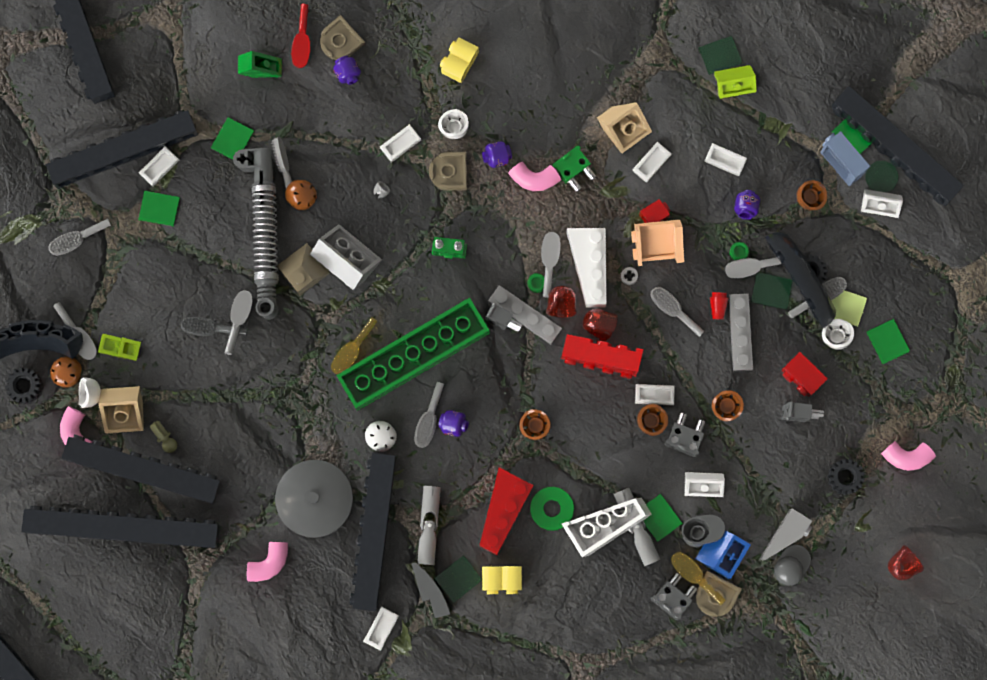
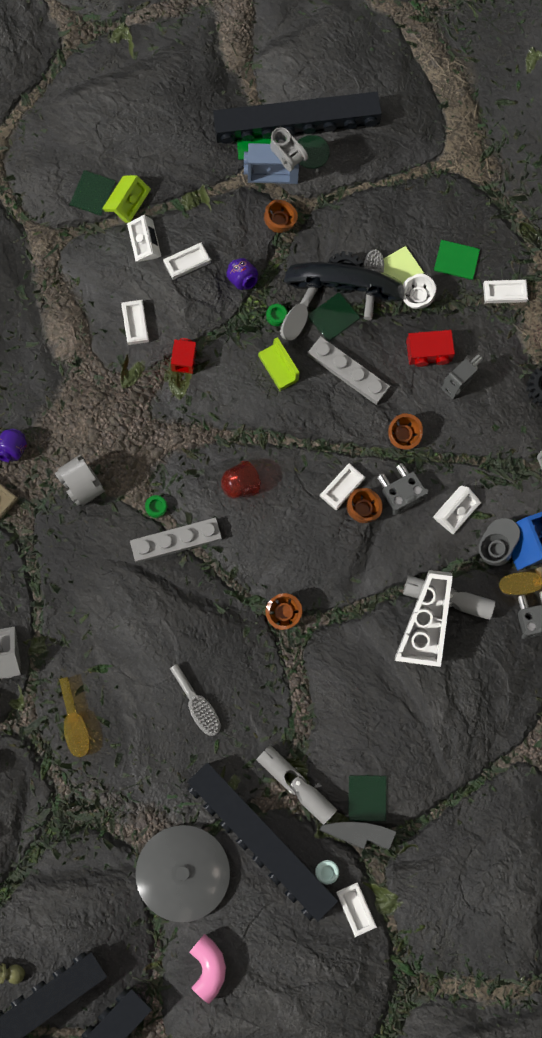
camera: 60 degrees left, 5 degrees down
green brick [336,297,490,411] -> none
white helmet [365,421,397,452] -> none
green piece [432,237,467,259] -> none
dark purple head [439,410,469,437] -> none
red wedge [480,467,533,555] -> none
light yellow brick [482,566,522,594] -> none
dark grey piece [484,303,523,332] -> none
bright pink cylinder [508,162,561,191] -> none
green gear [530,487,574,531] -> none
light grey piece [541,232,560,298] -> none
clear red hair [546,286,577,318] -> none
green piece [552,146,596,191] -> none
red wedge [561,334,643,379] -> none
white wedge [567,228,606,308] -> none
tan slope [597,103,652,153] -> none
light grey bush [621,267,638,285] -> none
light nougat panel [631,220,684,266] -> none
green window [644,494,683,542] -> none
light grey piece [650,287,705,337] -> none
red cone [710,292,729,320] -> none
white slope [861,189,903,218] -> none
none -> light grey brick [55,454,105,506]
none -> white slope [127,215,161,262]
none -> lime panel [258,337,299,391]
none -> light grey piece [270,127,308,171]
none -> light aqua tile [315,860,339,884]
none -> white tile [483,280,528,304]

